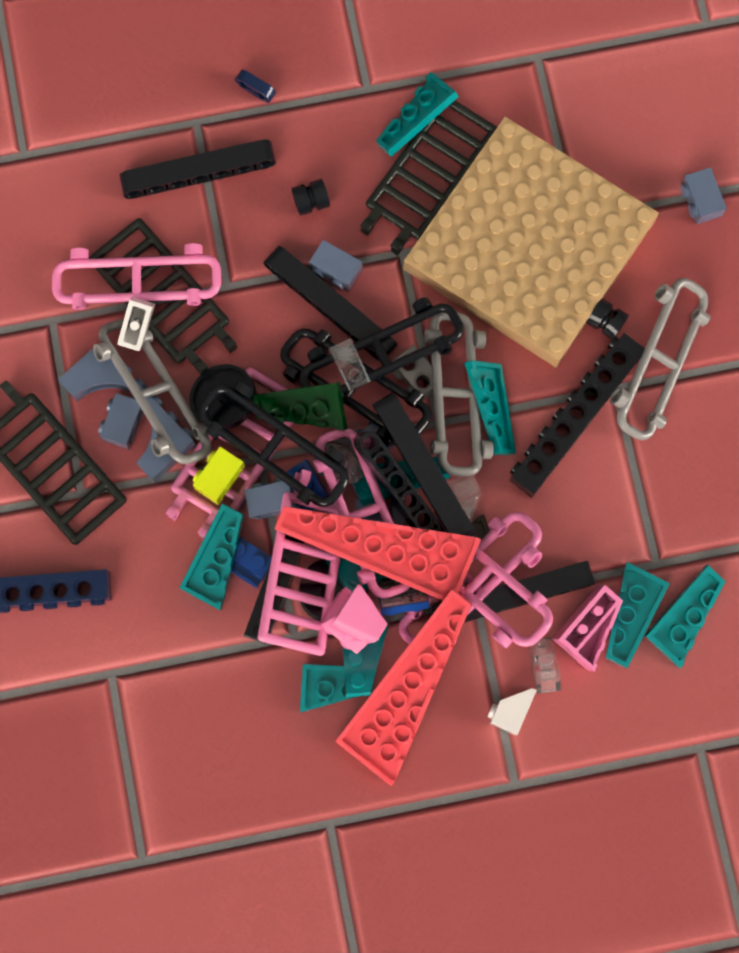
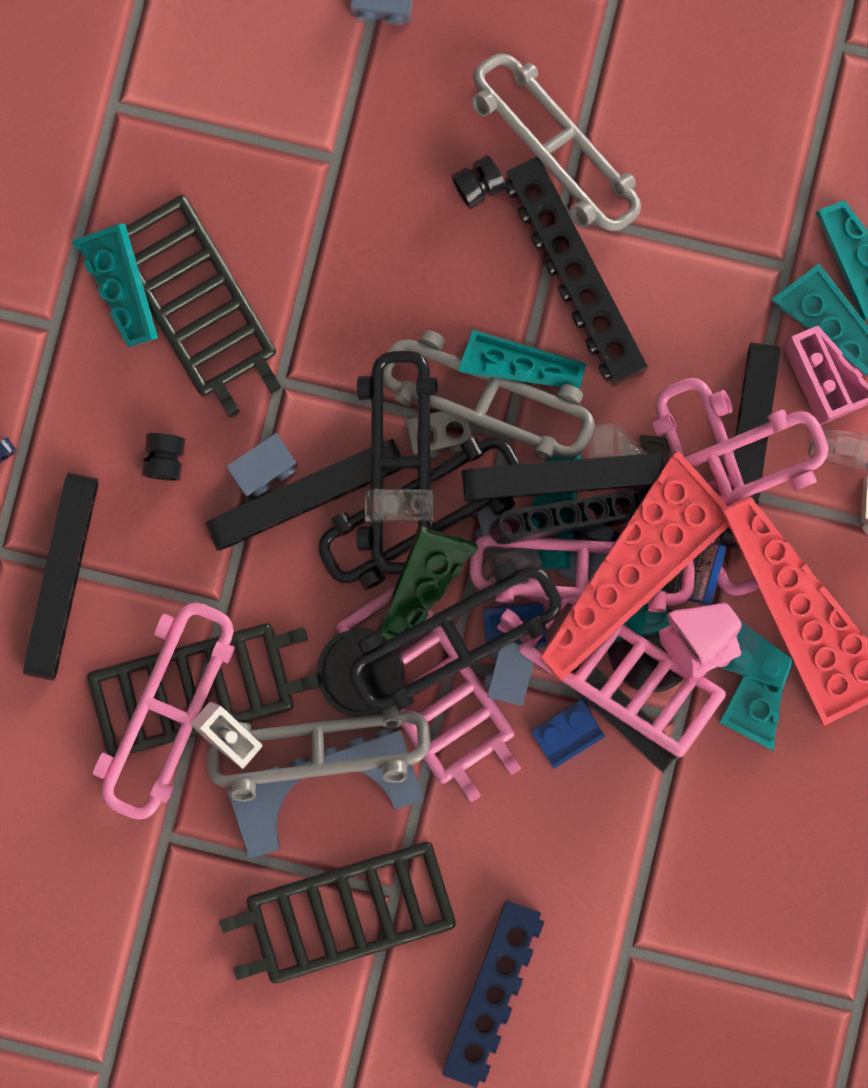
camera: 65 degrees left, 5 degrees up
sand blue brick [99,393,143,450] -> none
teal wing [179,504,245,610] -> none
neon yellow brick [193,447,245,505] -> none
tan brick [403,117,659,368] -> none

